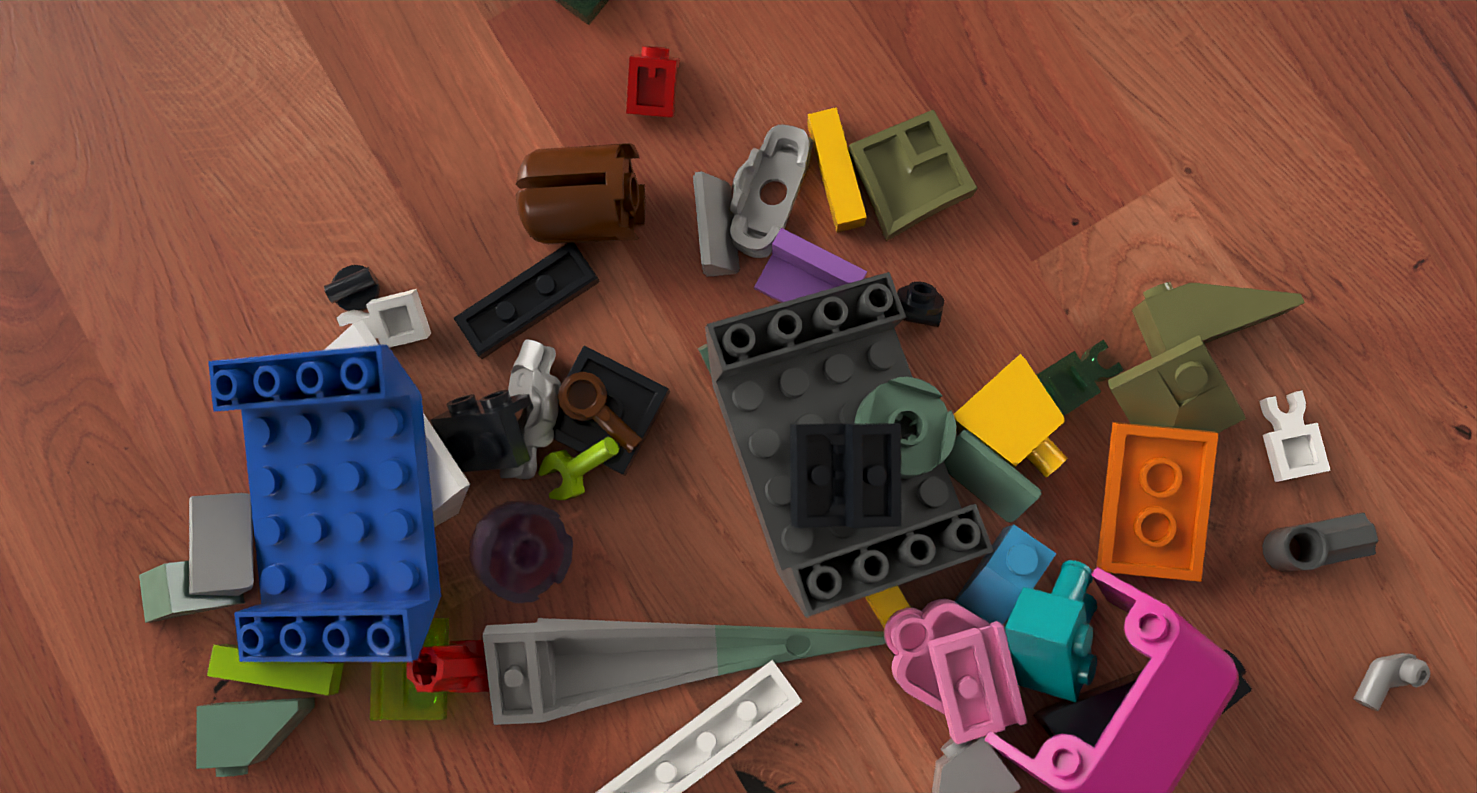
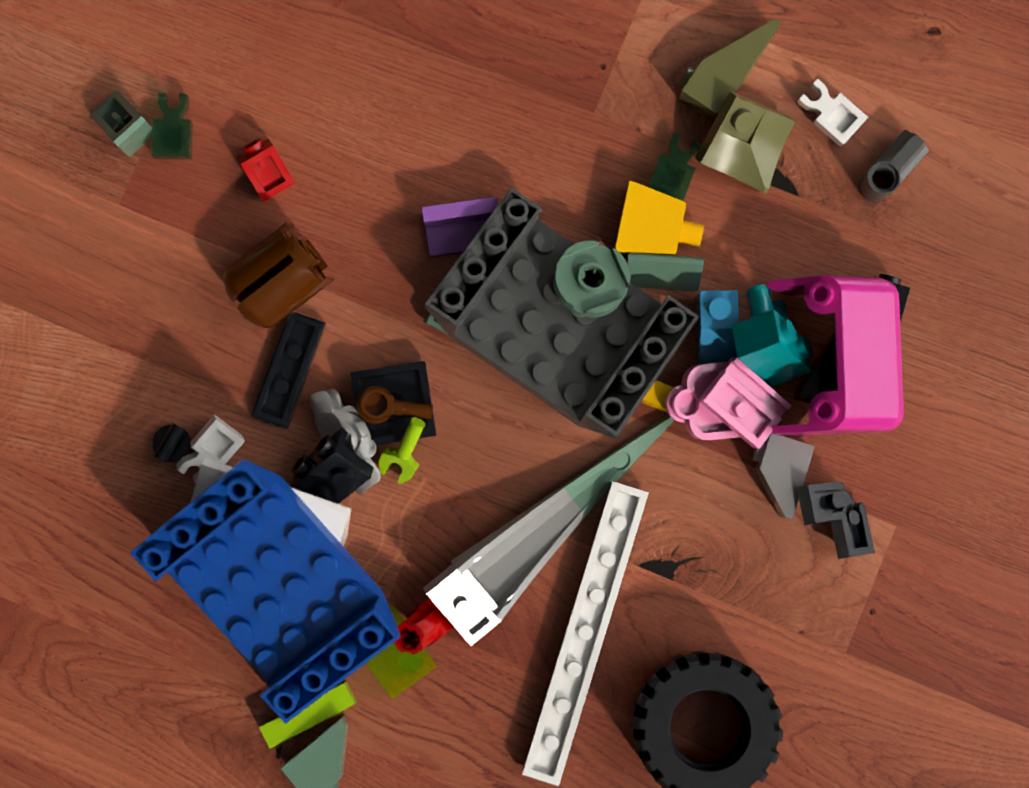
camera: 45 degrees left, 5 degrees up
sand green slope [139,561,245,623] -> none
light grey slope [189,493,253,596] -> none
cylinder [469,501,573,603] -> none
light grey slope [693,172,740,277] -> none
light grey piece [730,124,813,258] -> none
black slope [790,423,902,528] -> none
yellow piece [807,107,867,233] -> none
olive plate [848,109,977,241] -> none
black plate [897,282,945,327] -> none
orange plate [1096,422,1218,582] -> none
light grey arm [1354,653,1430,711] -> none

